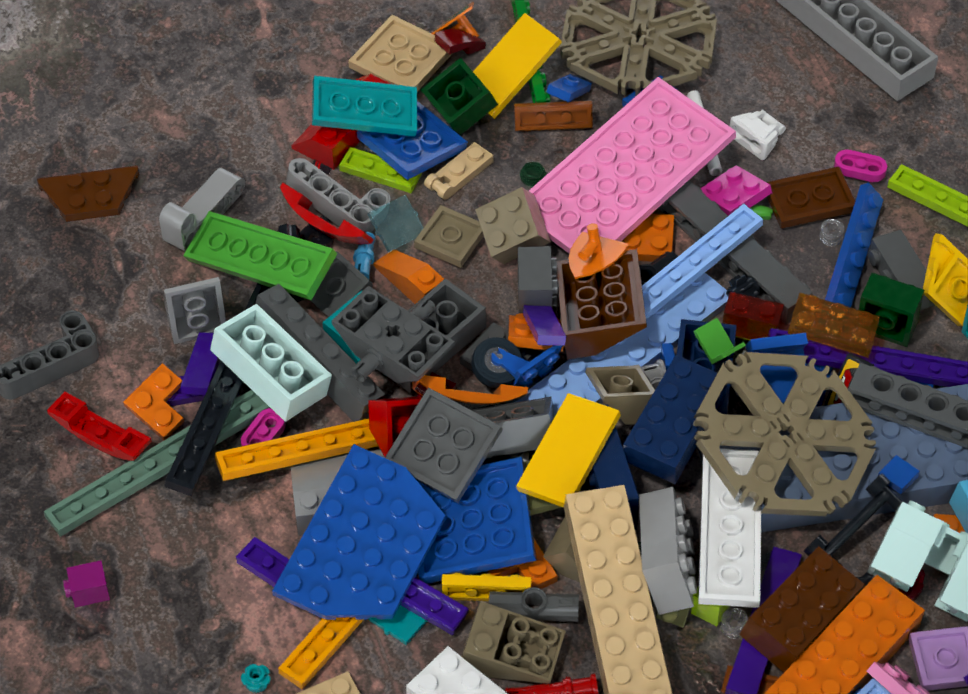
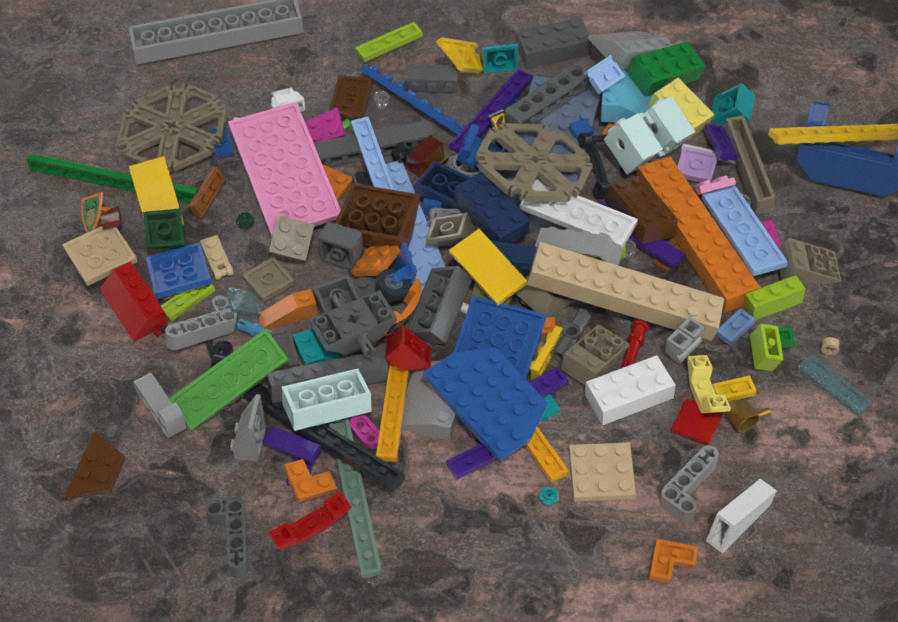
camera: 65 degrees left, 0 degrees up
magenta brick [63,560,110,608] -> none
red slope [280,183,374,245] -> none
teal plate [312,75,417,137] -> none
dark grey plate [385,388,503,503] -> none
dark purple tile [523,305,566,346] -> none
blue plate [547,74,592,102] -> none
orange shield [568,223,630,279] -> none
bright green bracket [693,318,746,364] -> none
clear orange plate [787,293,880,358] -> none
dark pink plate [834,150,887,182] -> none
dark green brick [855,273,925,347] -> none

